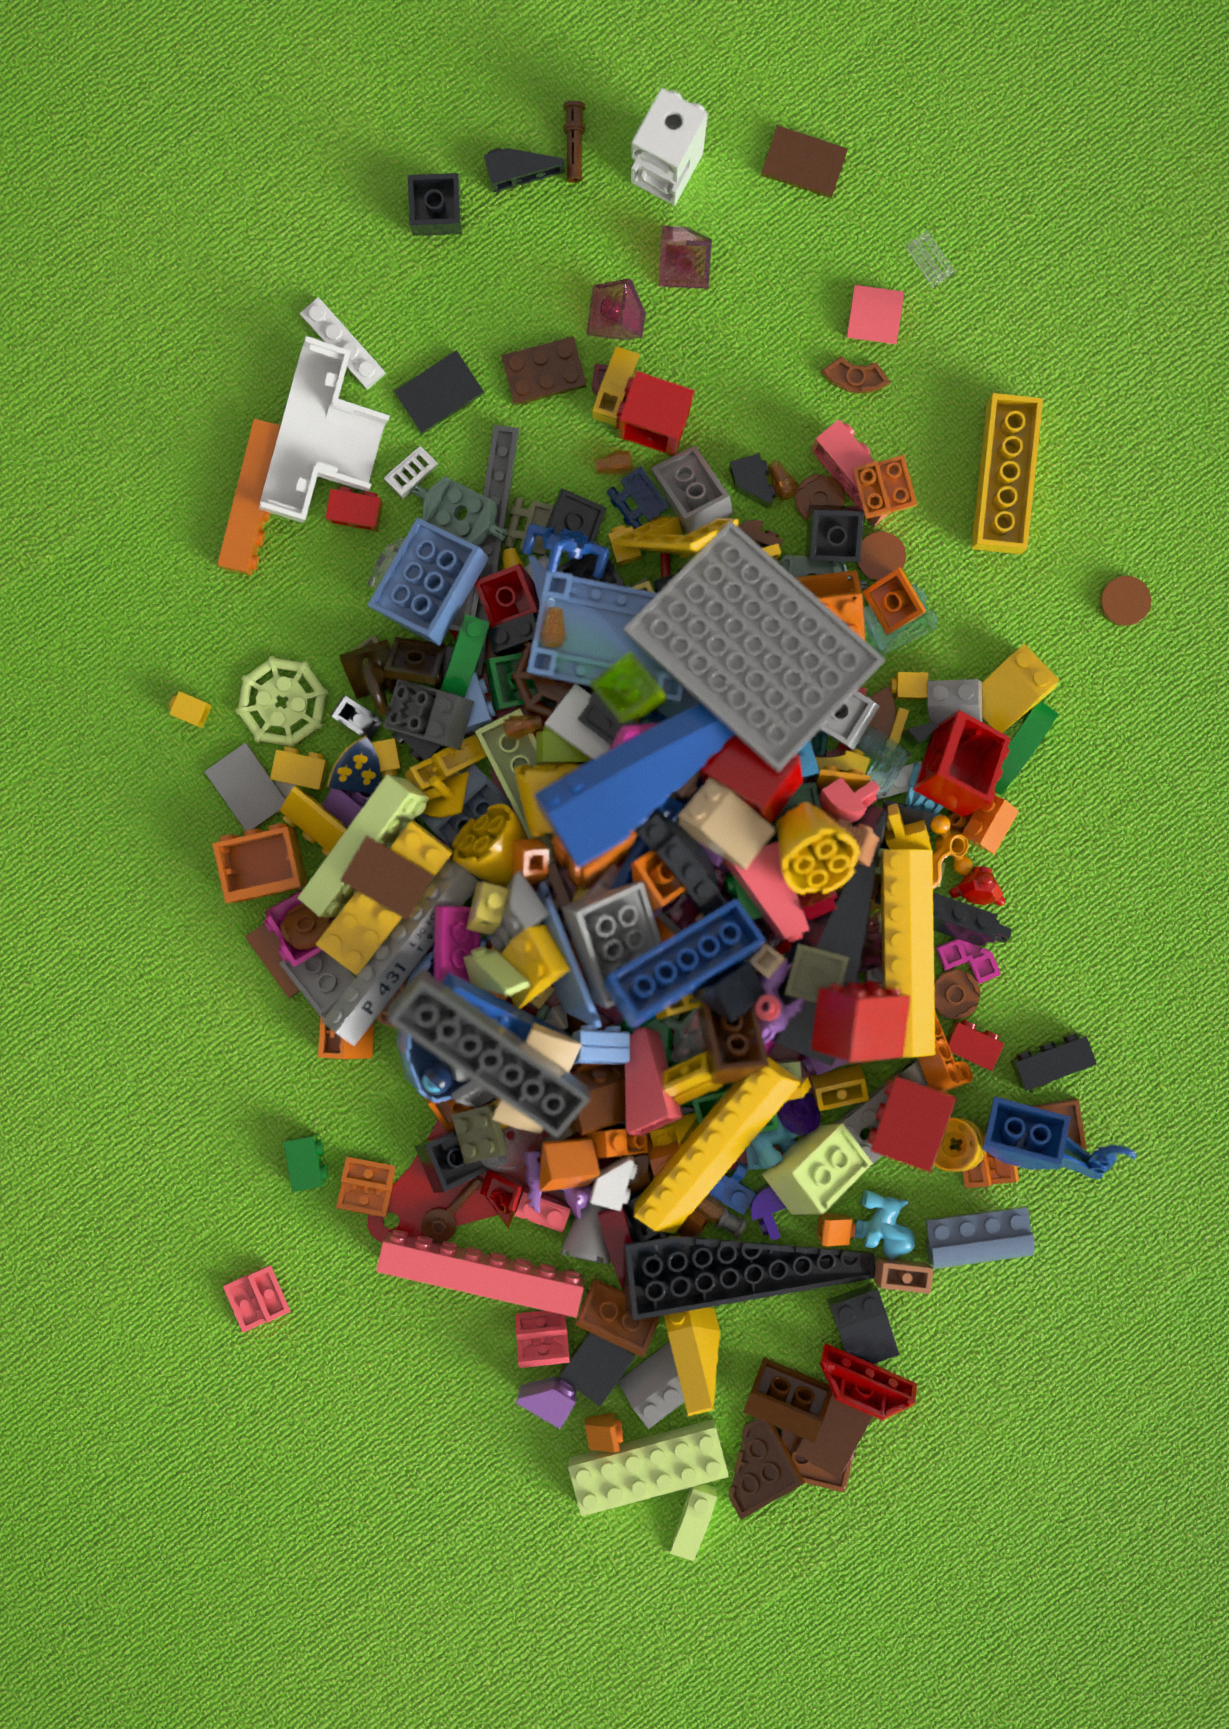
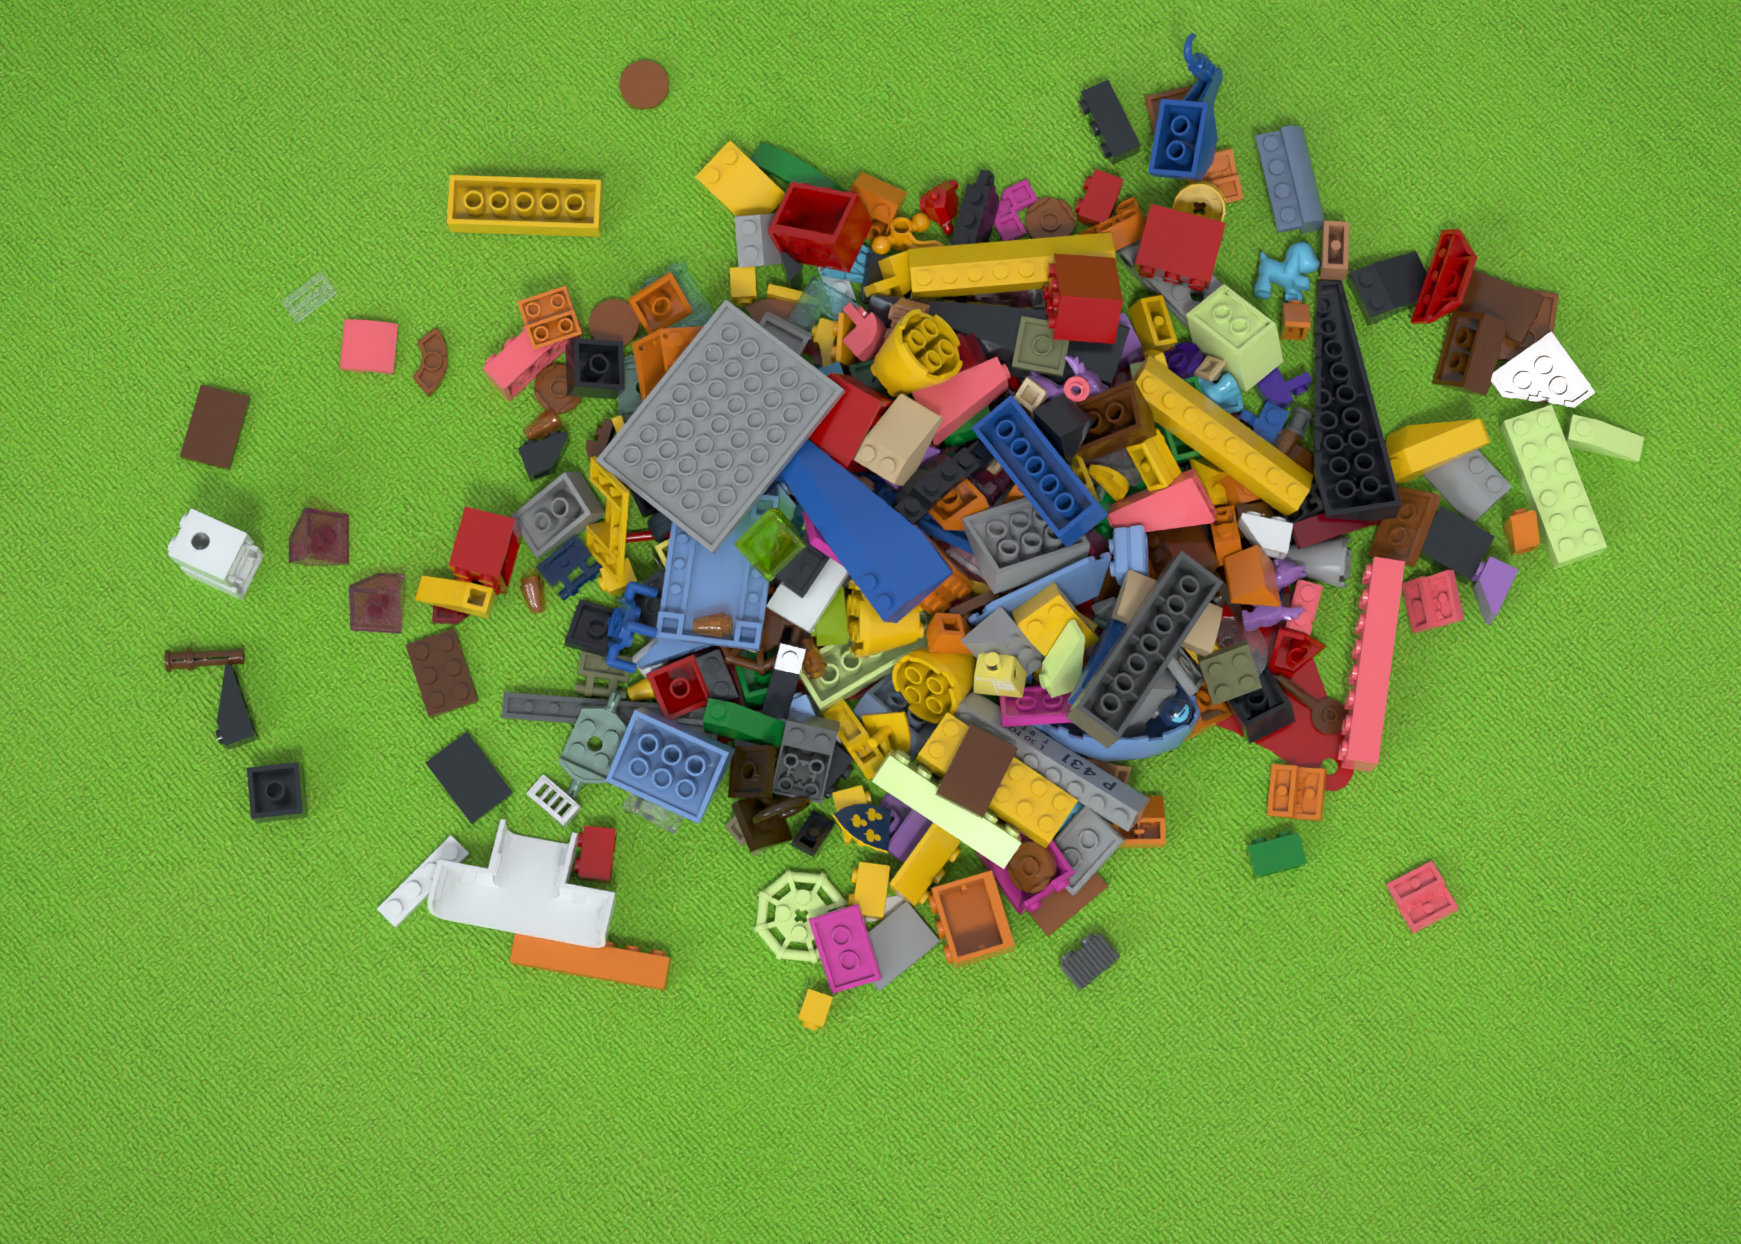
camera: 90 degrees left, 10 degrees down
none -> black slope [761,638,806,720]
none -> dark pink tile [808,903,883,994]
none -> dark grey brick [1059,933,1120,992]
none -> yellow tile [1088,465,1129,501]
none -> tan slope [1193,355,1226,381]

